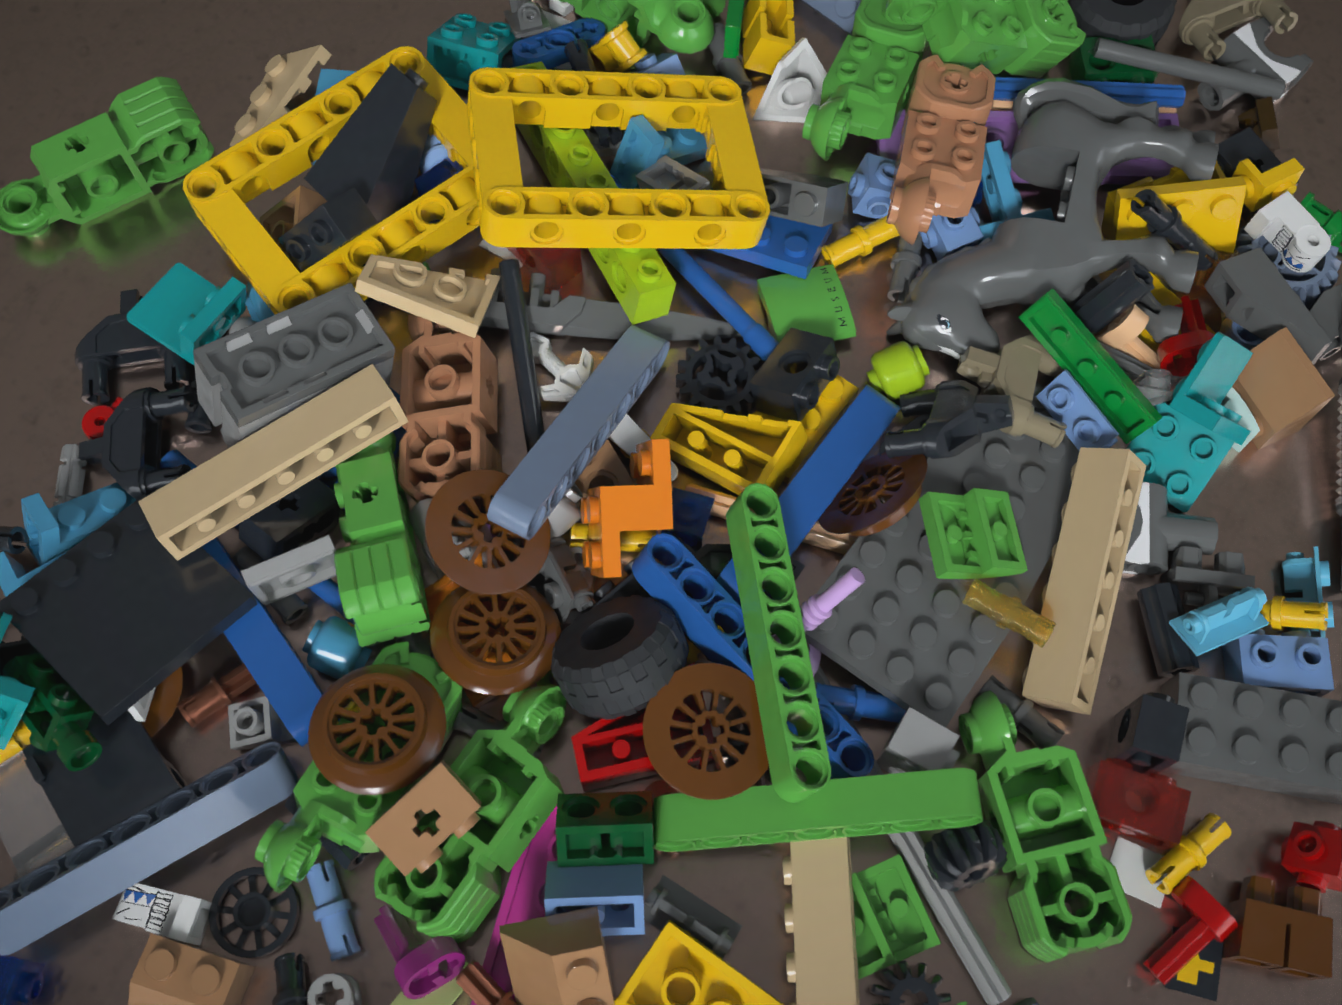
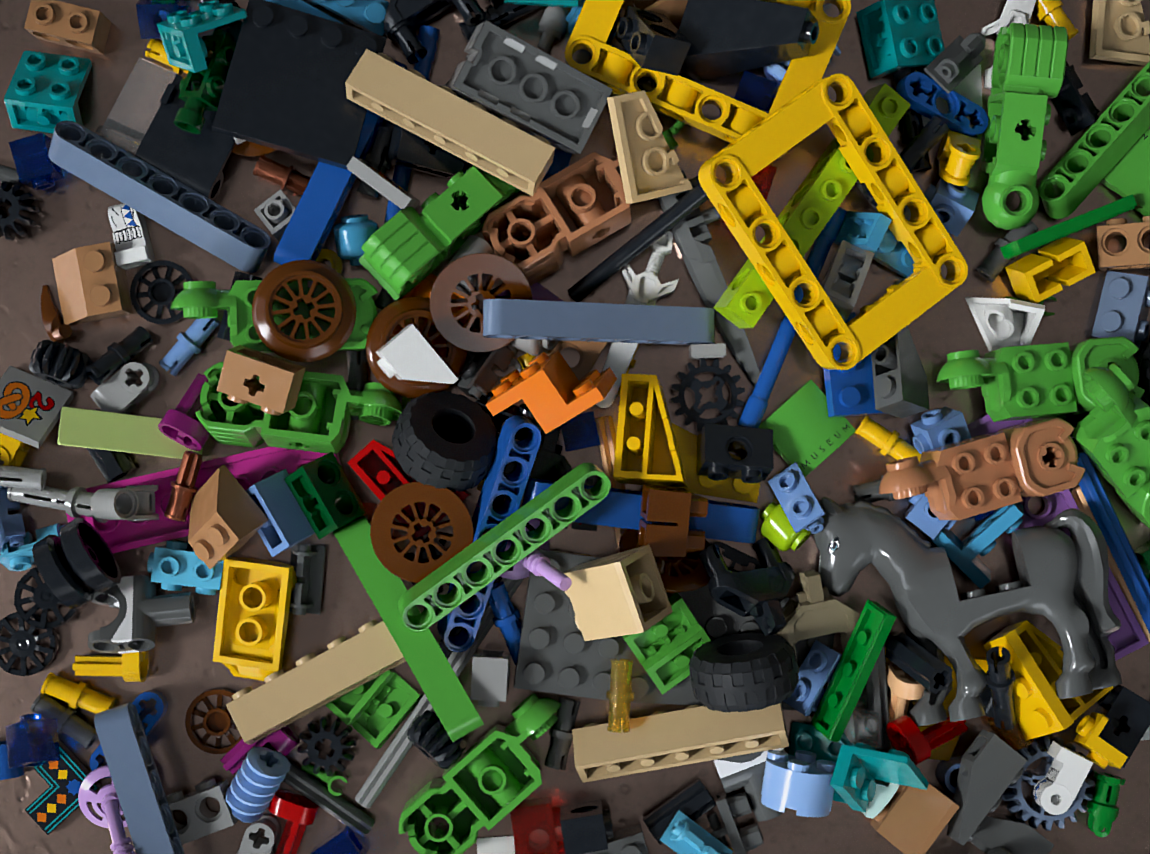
camera: 60 degrees right, 20 degrees up
none -> white slope [376,324,459,384]
none -> tan slope [563,544,673,641]
none -> reddish brown hips [637,484,708,557]
none -> light grey tile [689,343,726,360]
none -> black tyre [689,632,799,712]
none -> light blue brick [761,750,836,817]
none -> medium blue hinge [768,462,825,534]

